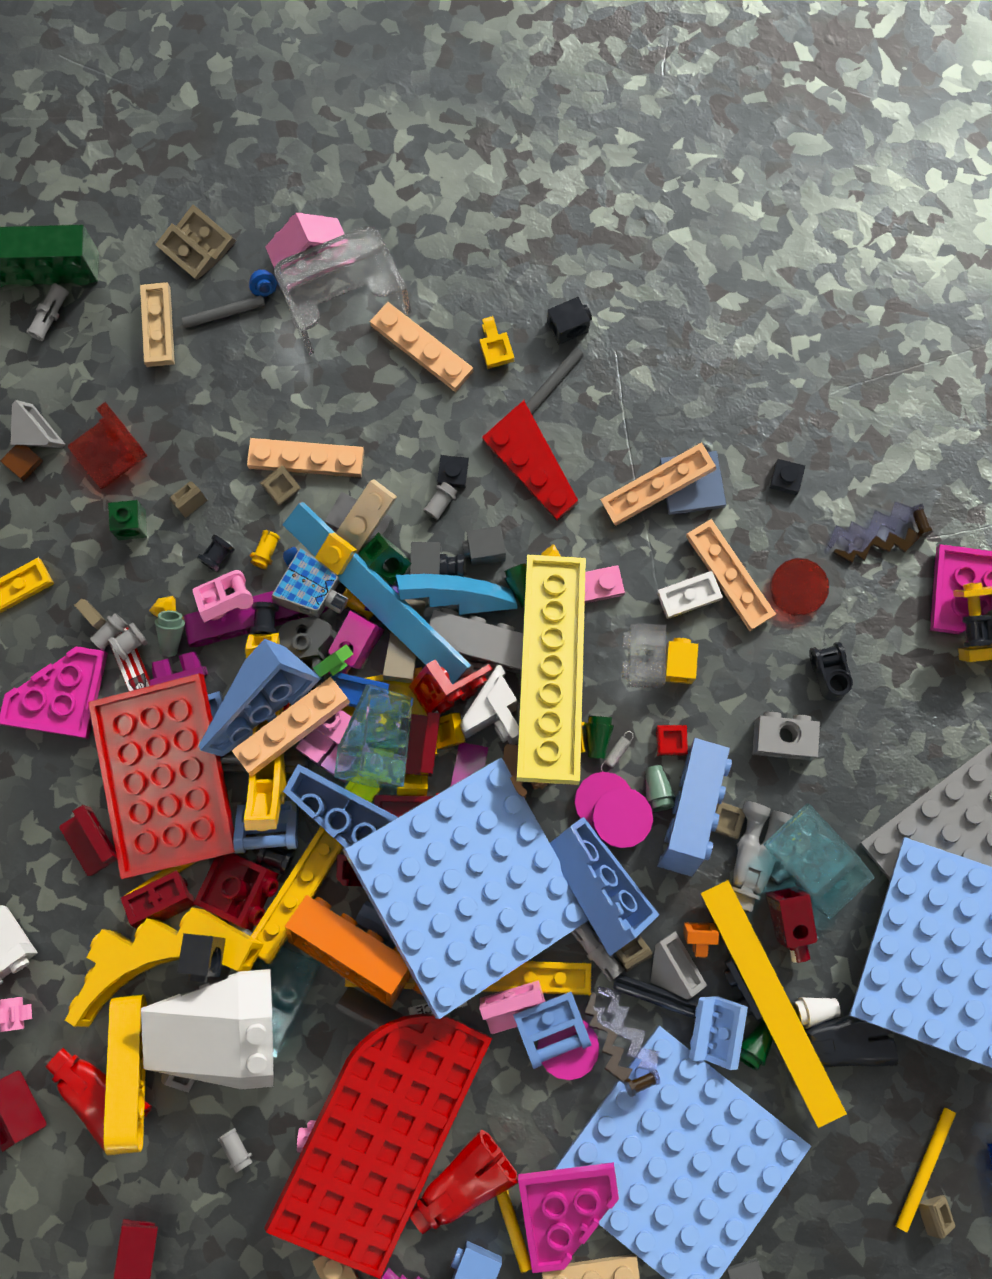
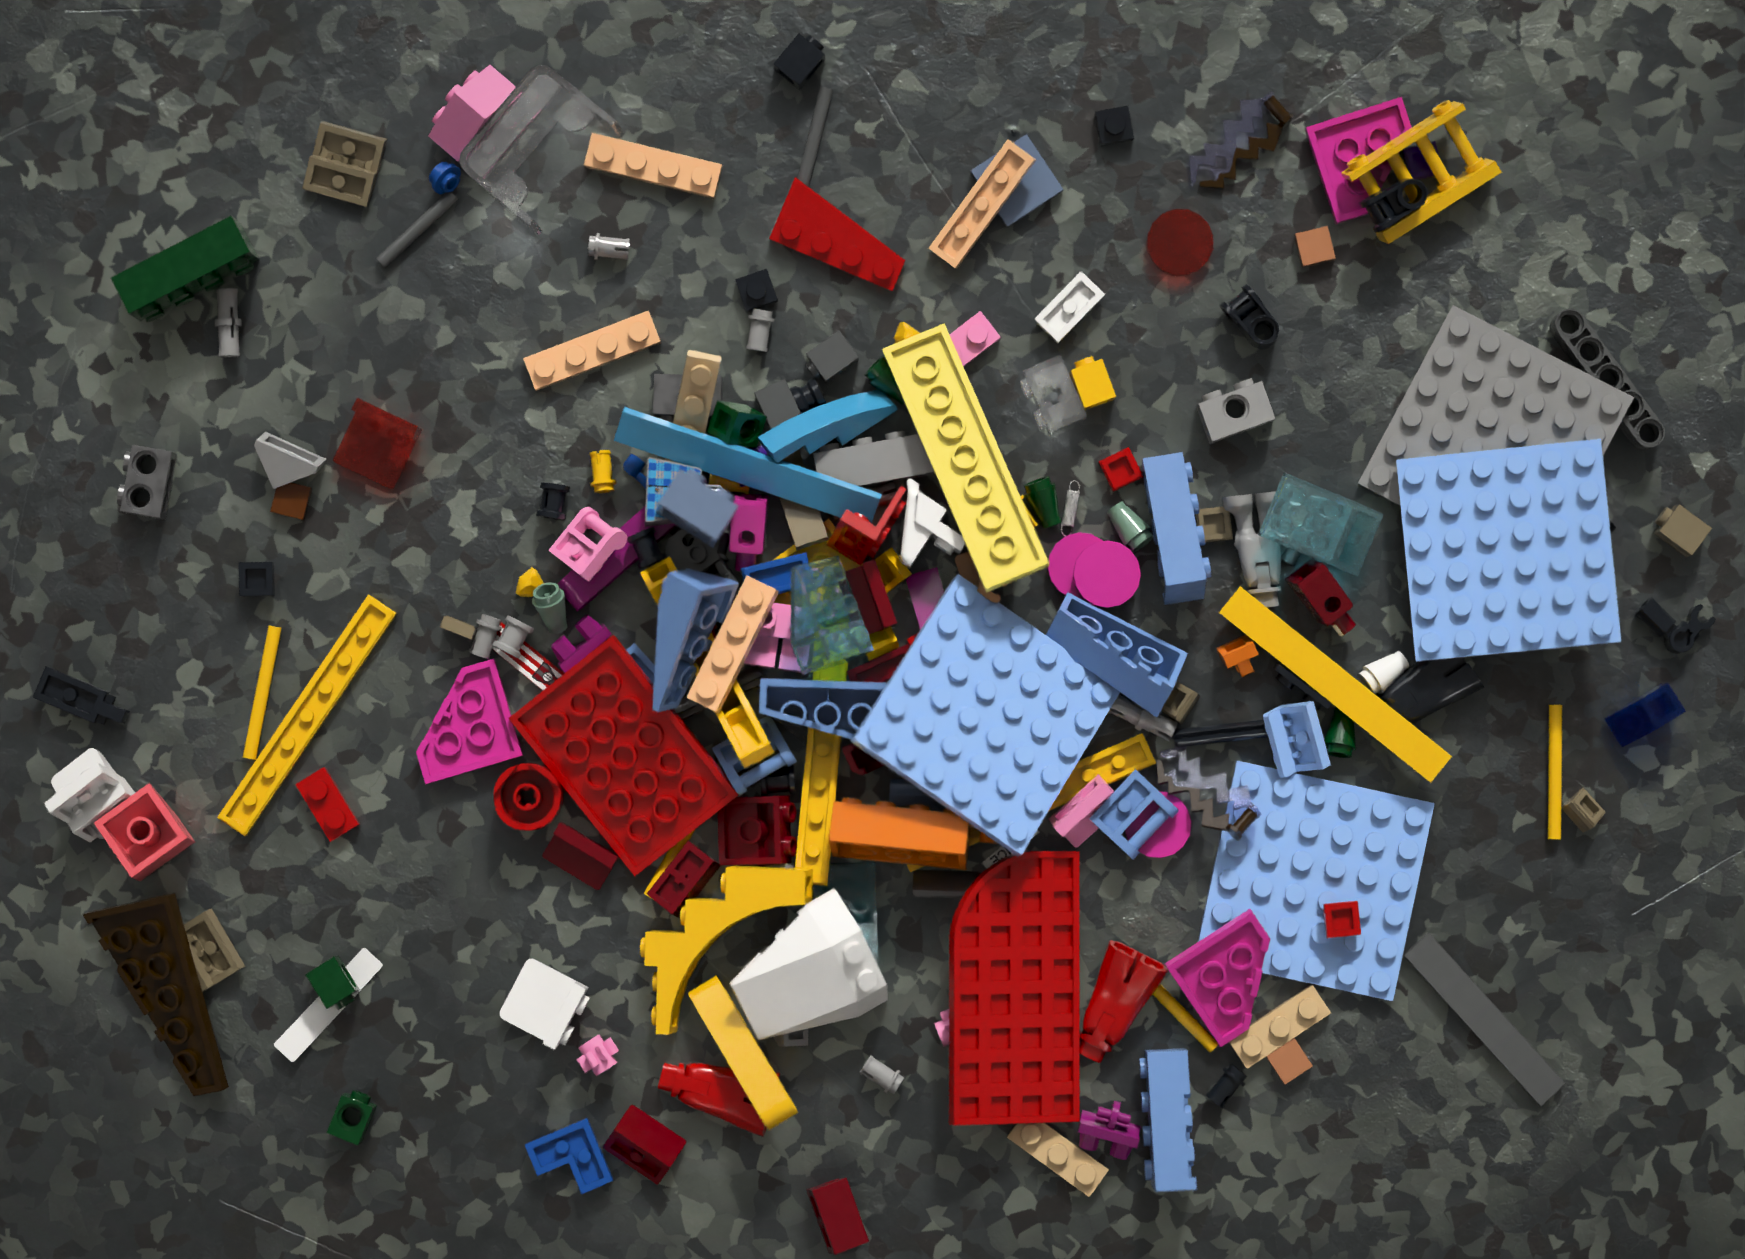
camera: 25 degrees left, 10 degrees up
dark green brick [108,500,147,540] -> none
tan plate [140,282,175,367] -> none
dark tan slope [169,481,208,518] -> none
black brick [177,933,226,983] -> none
dark tan tile [260,465,301,506] -> none
bright green plate [313,644,353,677] -> none
yellow plate [315,533,357,575] -> none
yellow plate [480,316,514,369] -> none
light grey slope [650,931,707,1000] -> none
light nougat plate [686,519,776,631] -> none
none -> red brick [493,763,564,831]
none -> light grey pin [588,233,630,260]
none -> sand blue brick [656,469,738,548]
none -> nougat tile [1294,226,1336,267]
none -> red plate [1323,901,1361,938]

